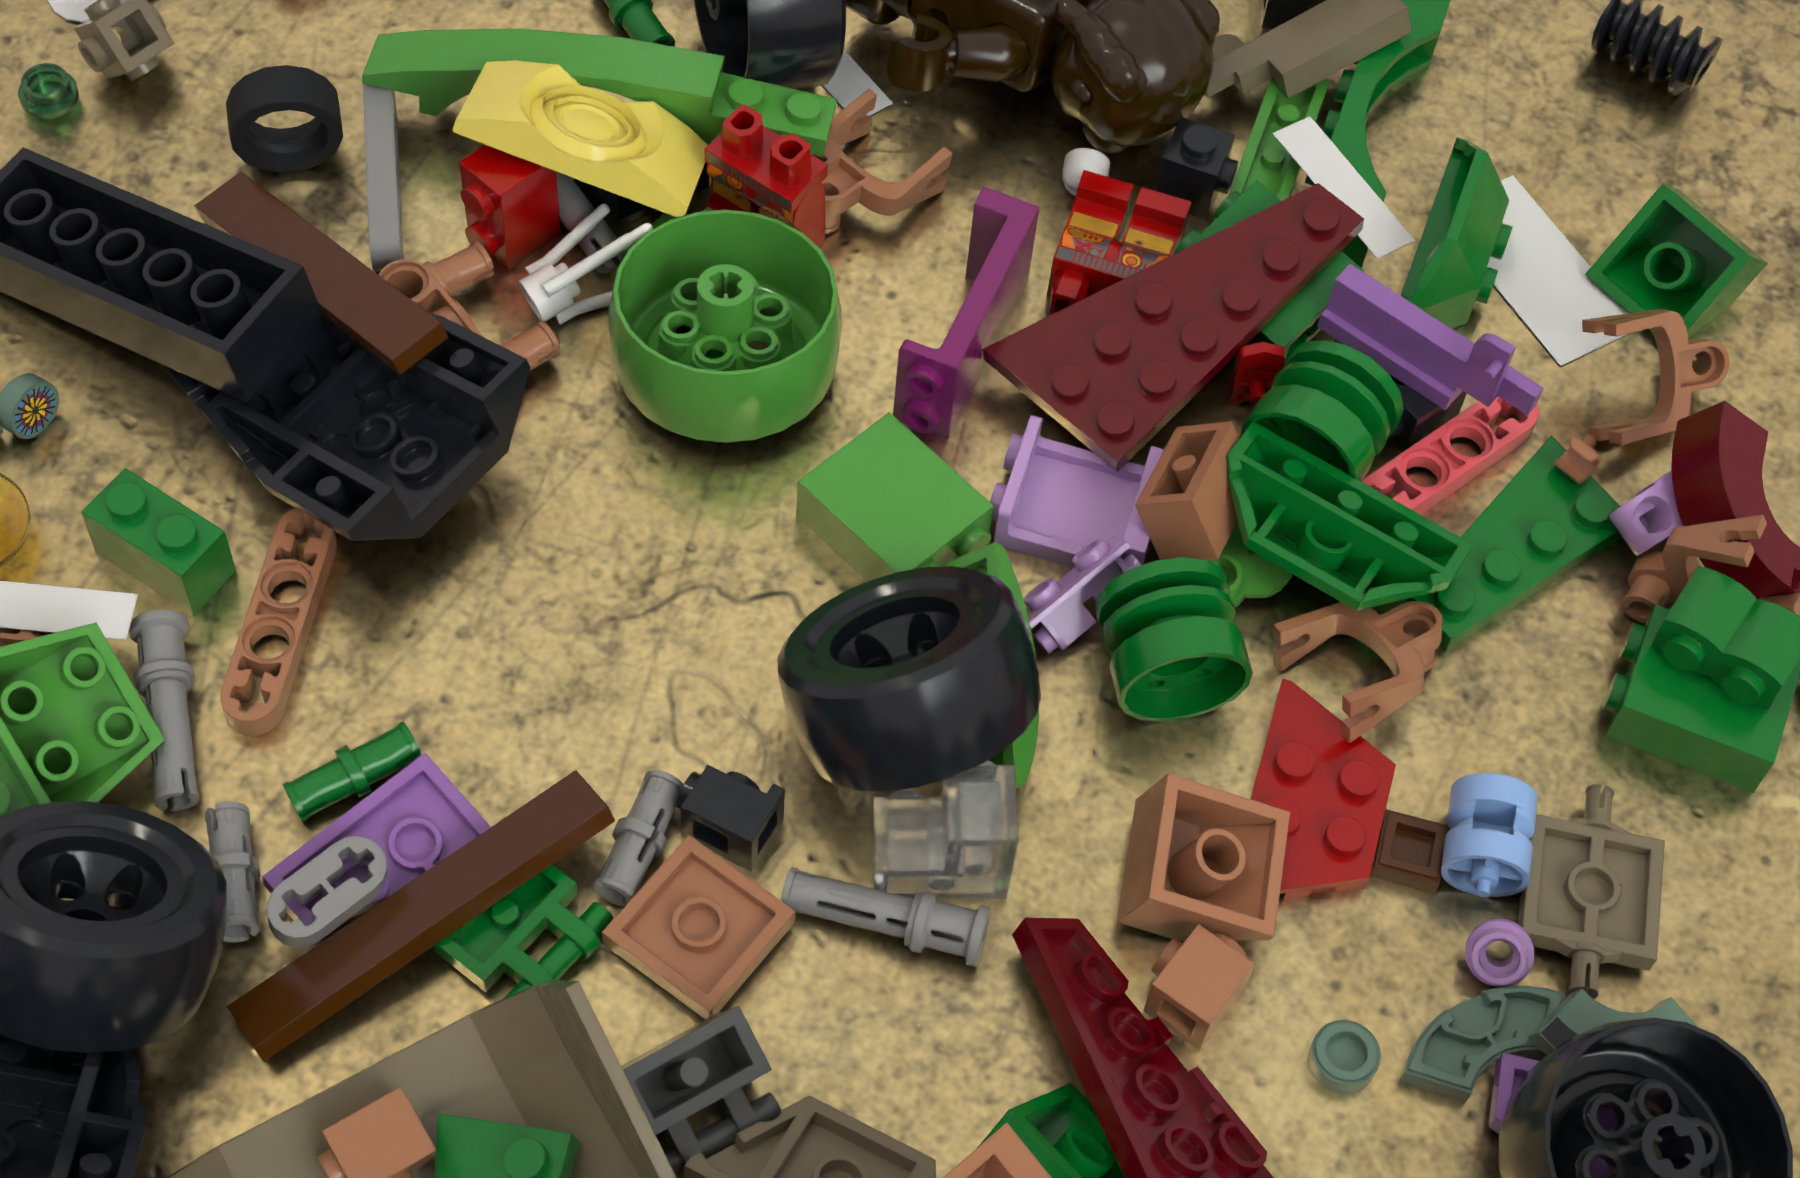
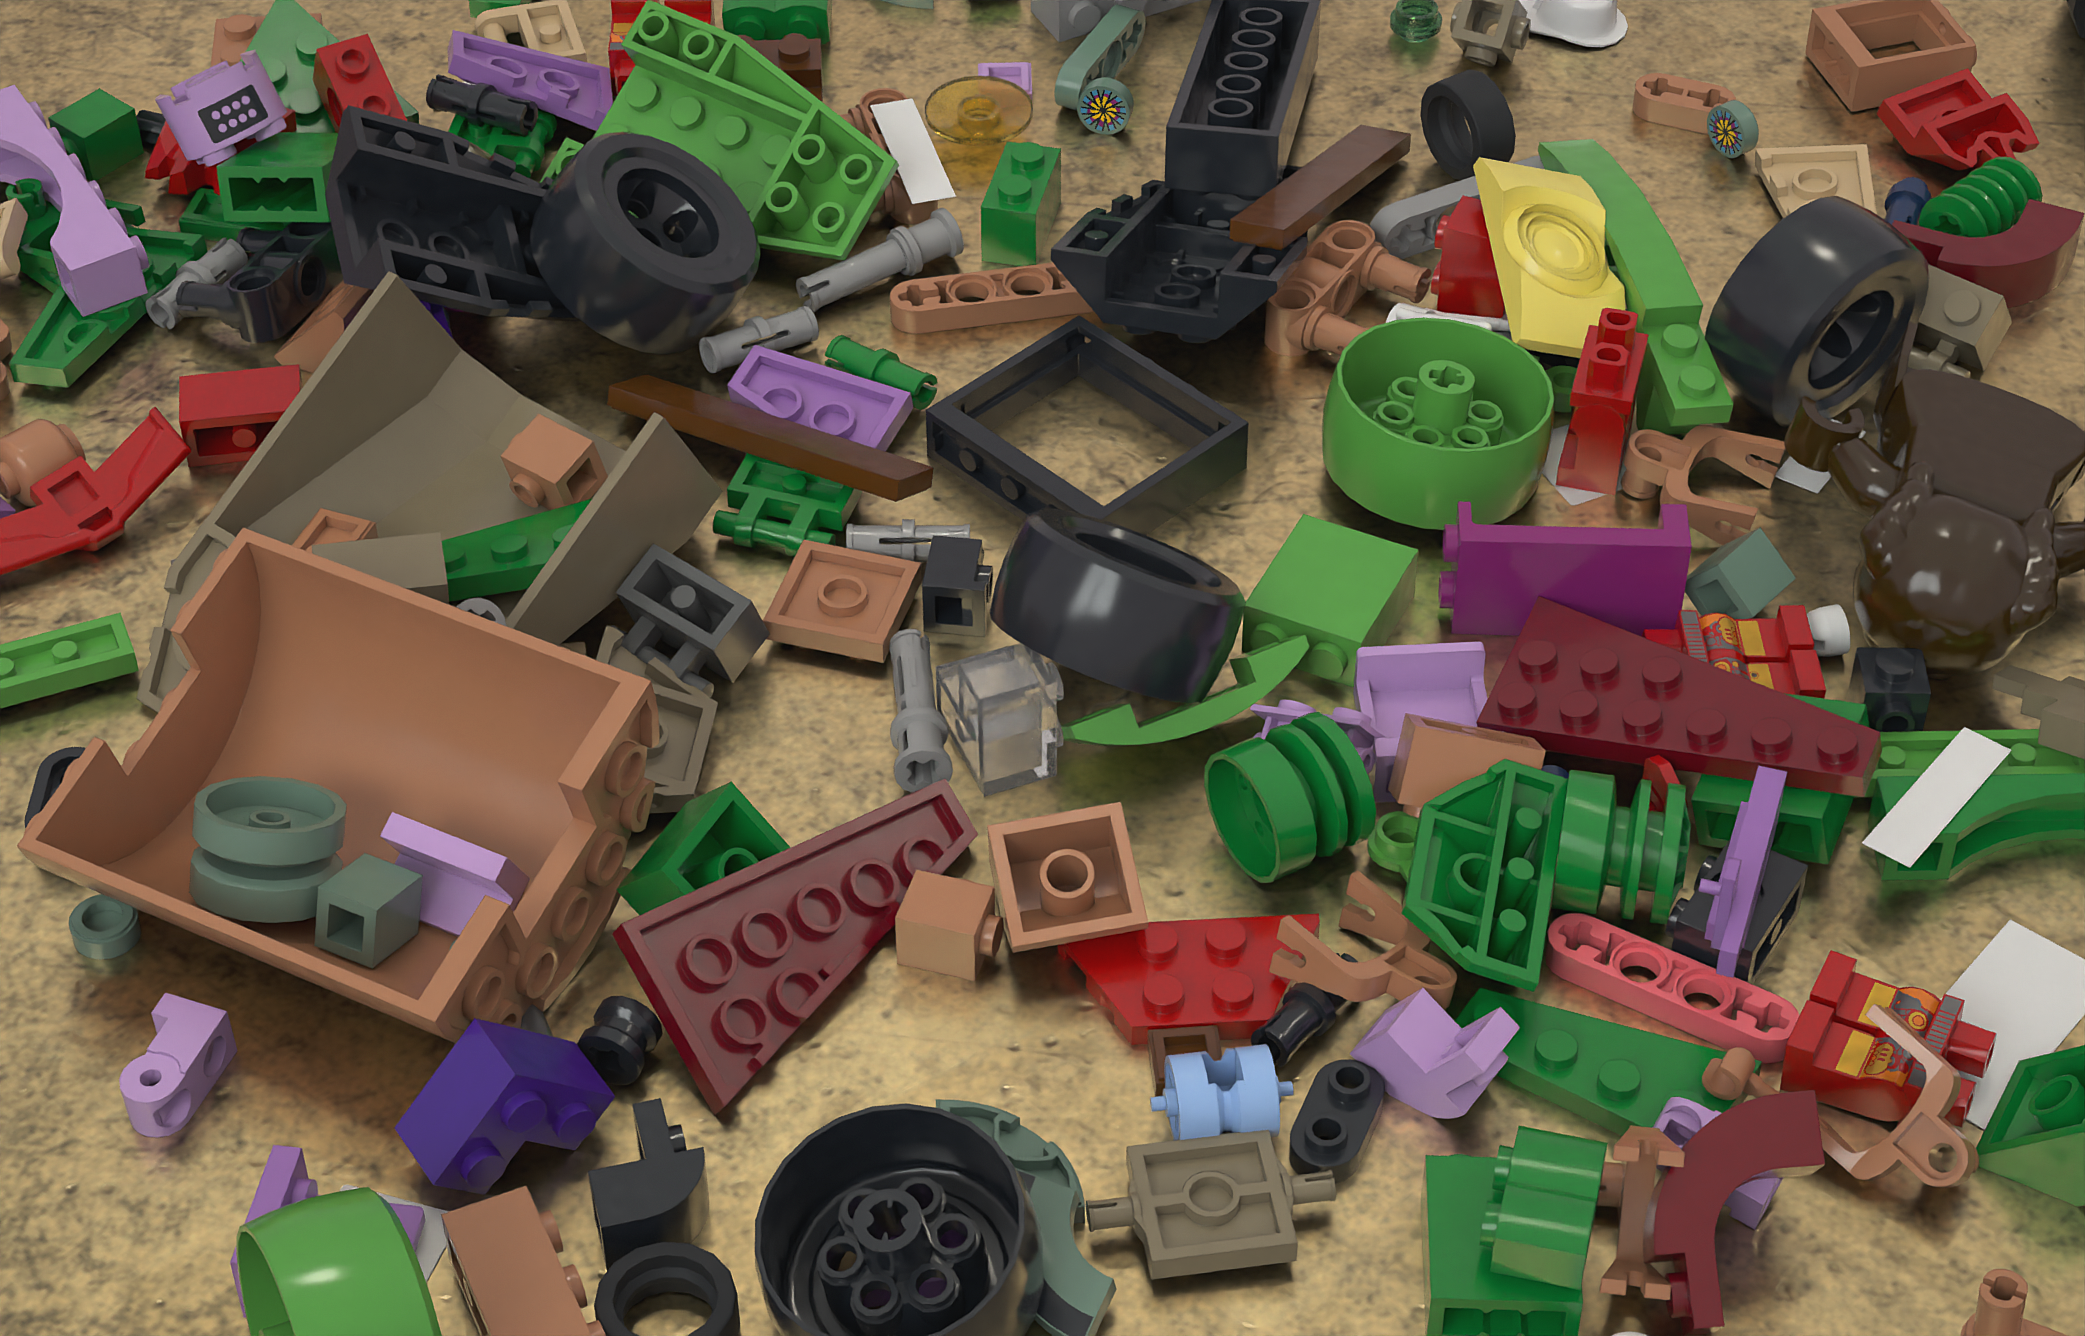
camera: 75 degrees right, 15 degrees down
light grey beam [267,836,387,948] -> none
sand green tile [1308,1020,1381,1094] -> none
green wedge [1401,137,1513,329] -> none
lavender plate [1465,919,1534,987] -> none
none -> black window [926,315,1249,535]
none -> black pin [1251,953,1358,1067]
none -> black plate [1289,1059,1385,1184]
none -> lavender brick [1350,988,1520,1119]
none -> sand green brick [1685,527,1796,619]
none -> red hips [1780,950,1997,1128]

